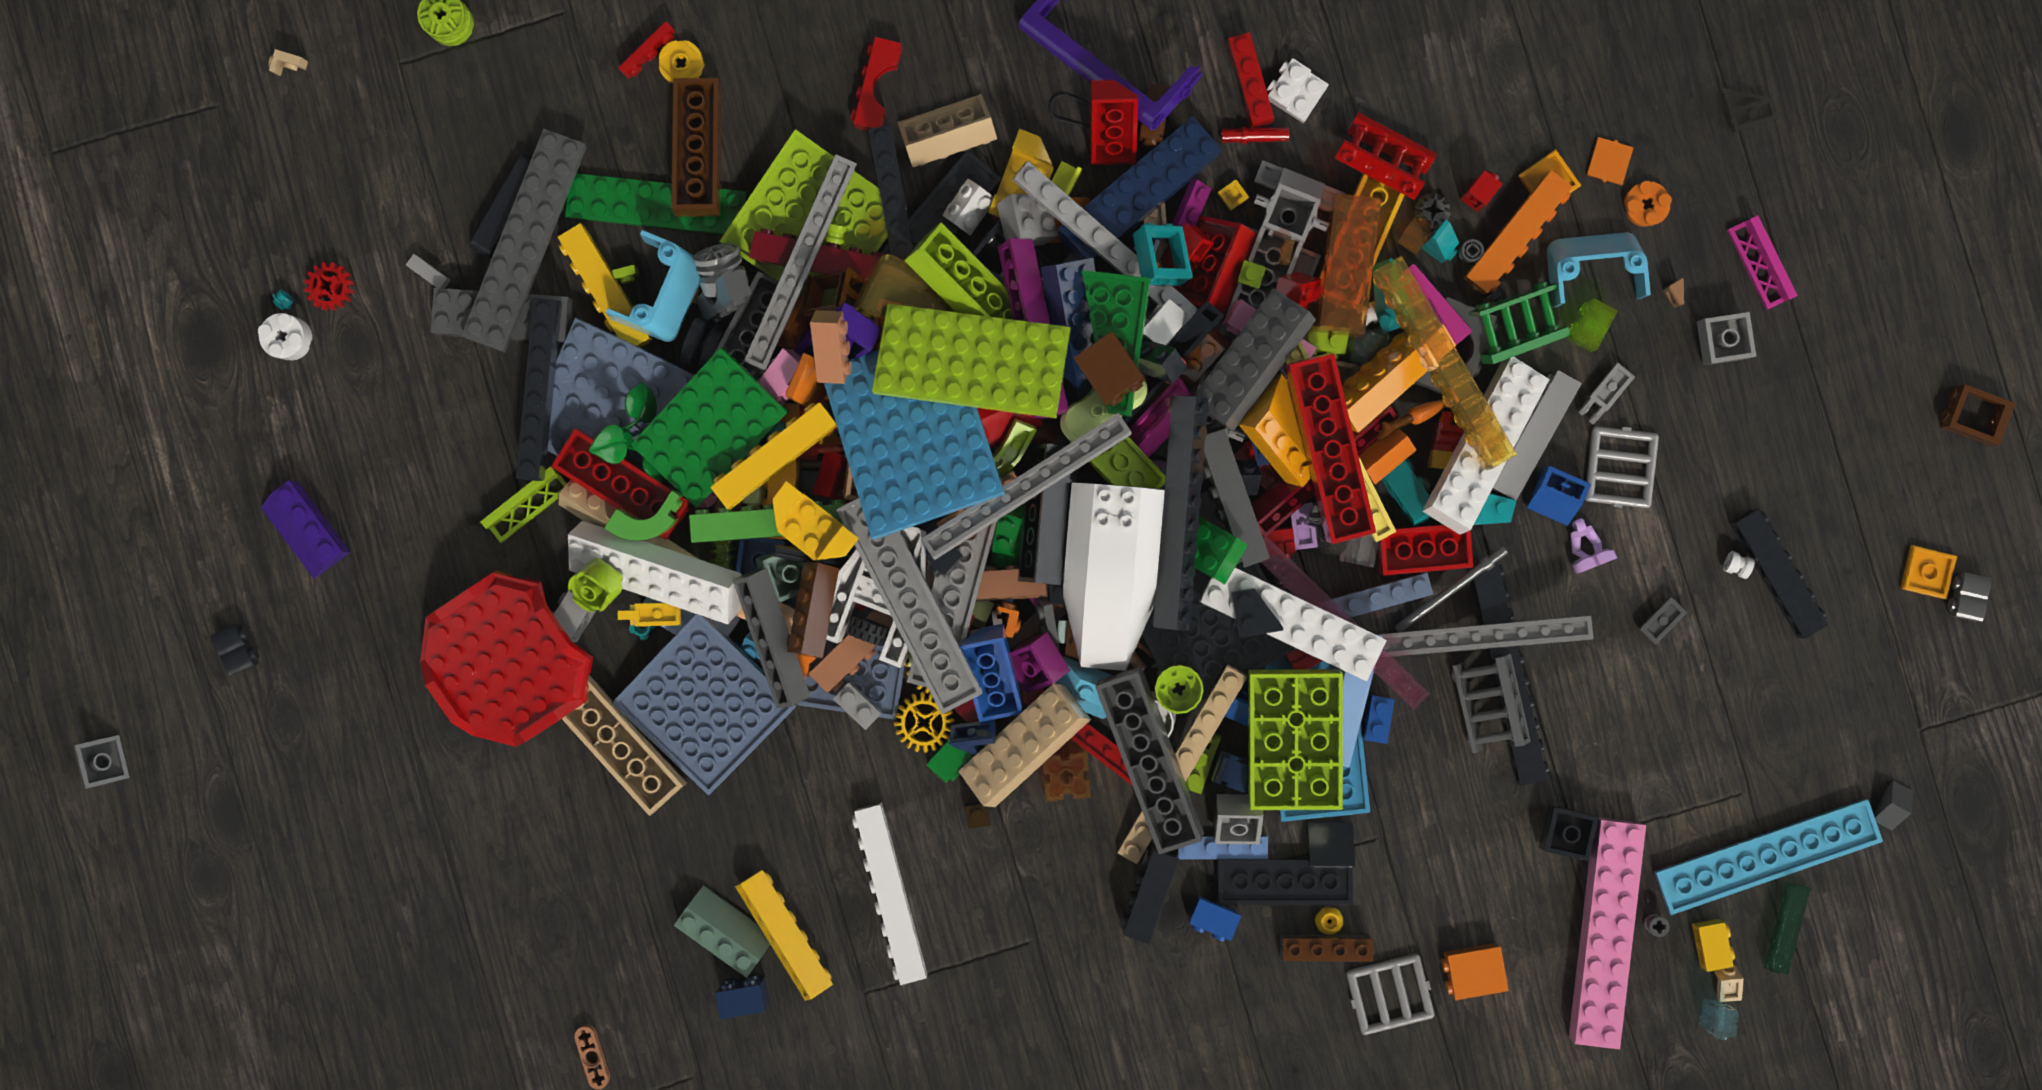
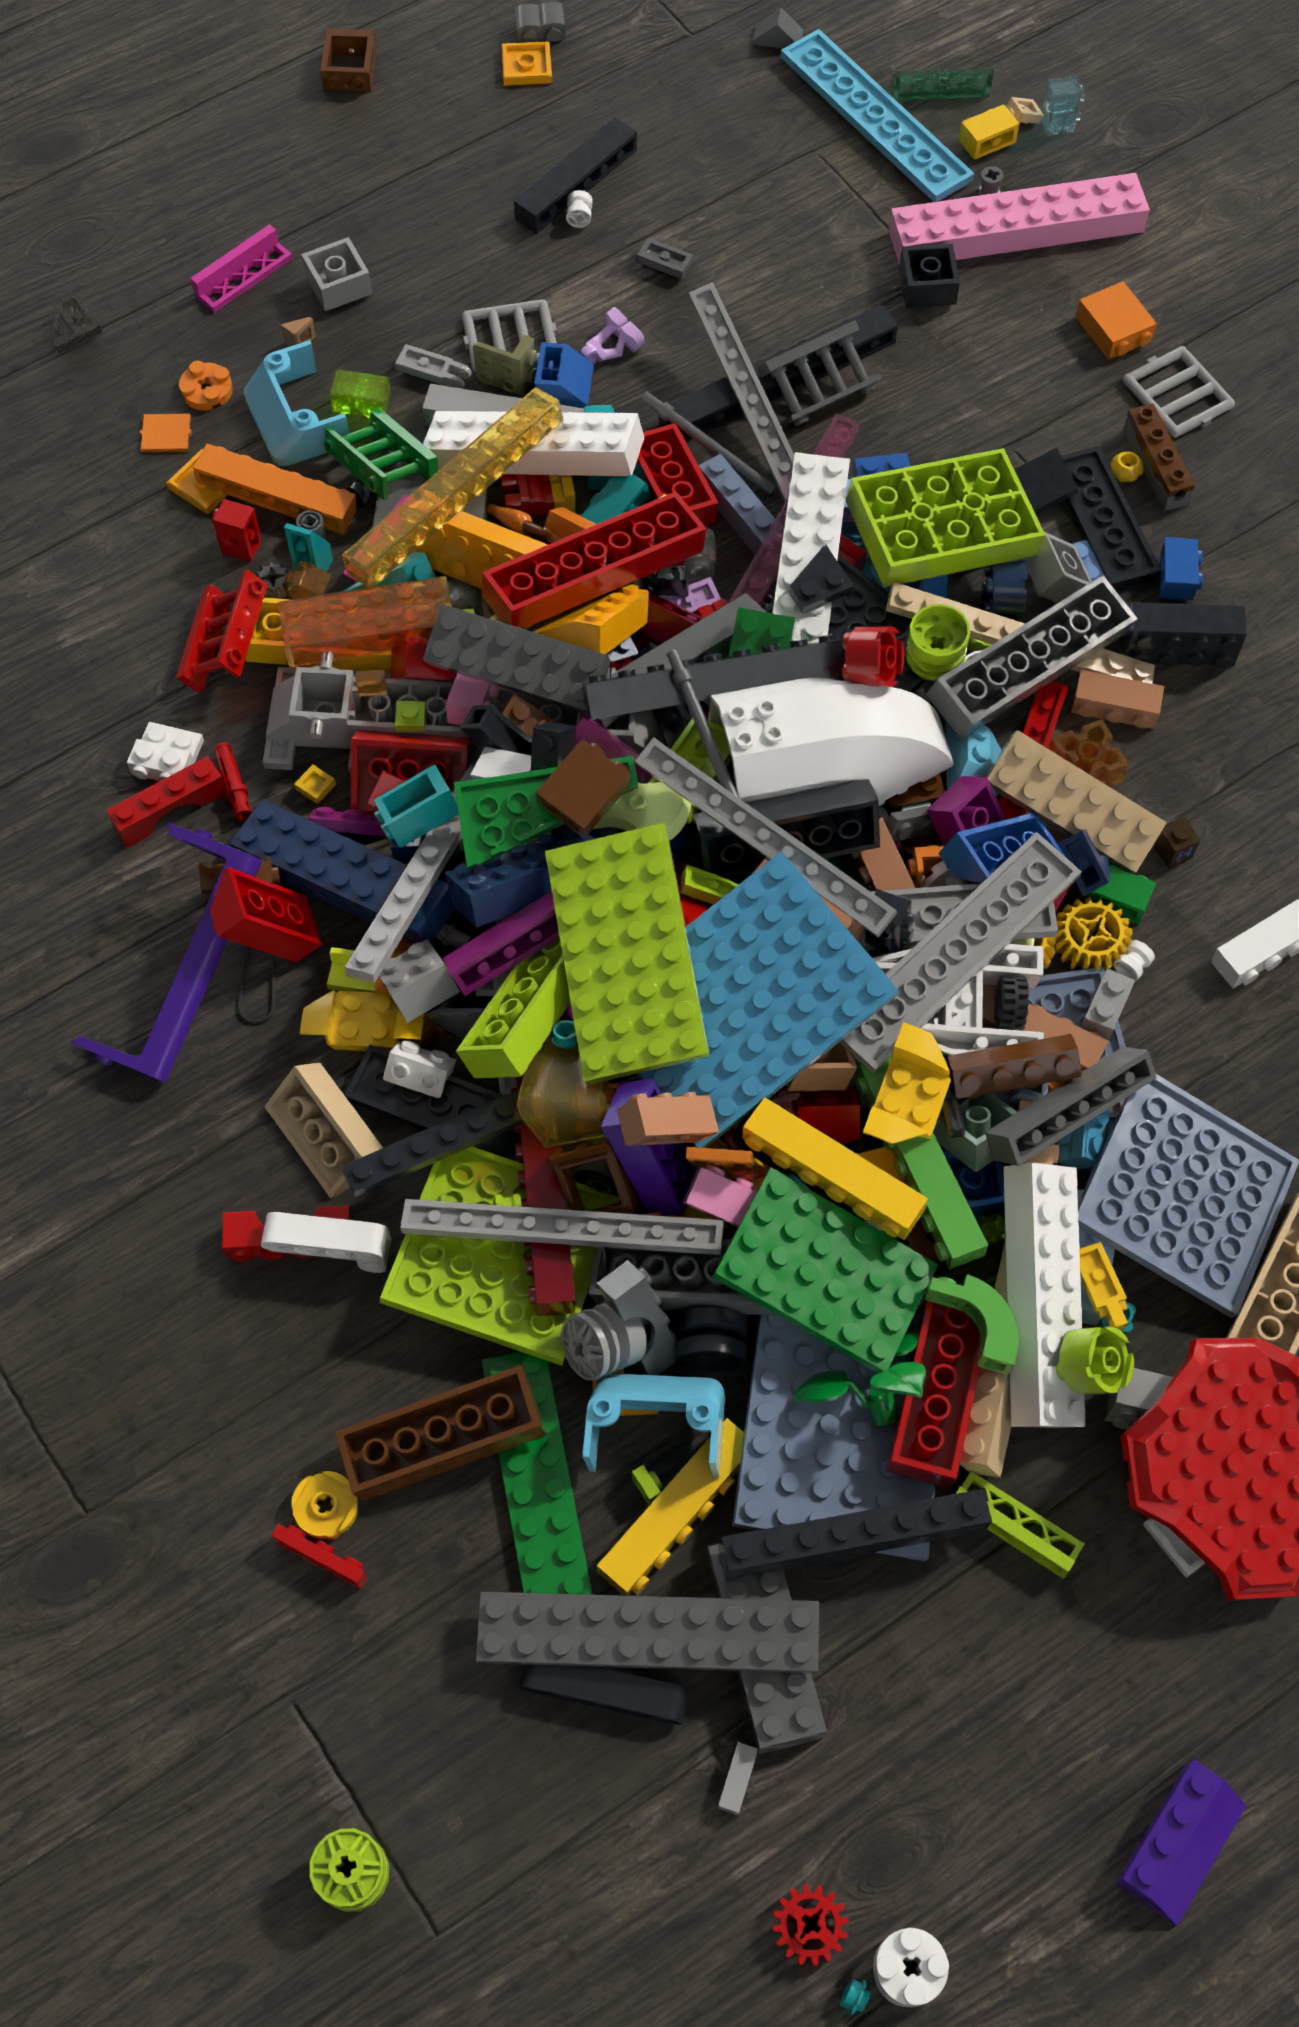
camera: 115 degrees left, 25 degrees down
none -> white beam [261,1212,391,1273]
none -> olive bracket [473,335,537,396]
none -> teal plate [551,1020,577,1049]
none -> dark grey bar [666,649,740,799]
none -> red brick [842,627,904,687]
none -> nougat brick [1071,670,1165,729]
none -> white wheel [1113,940,1155,981]

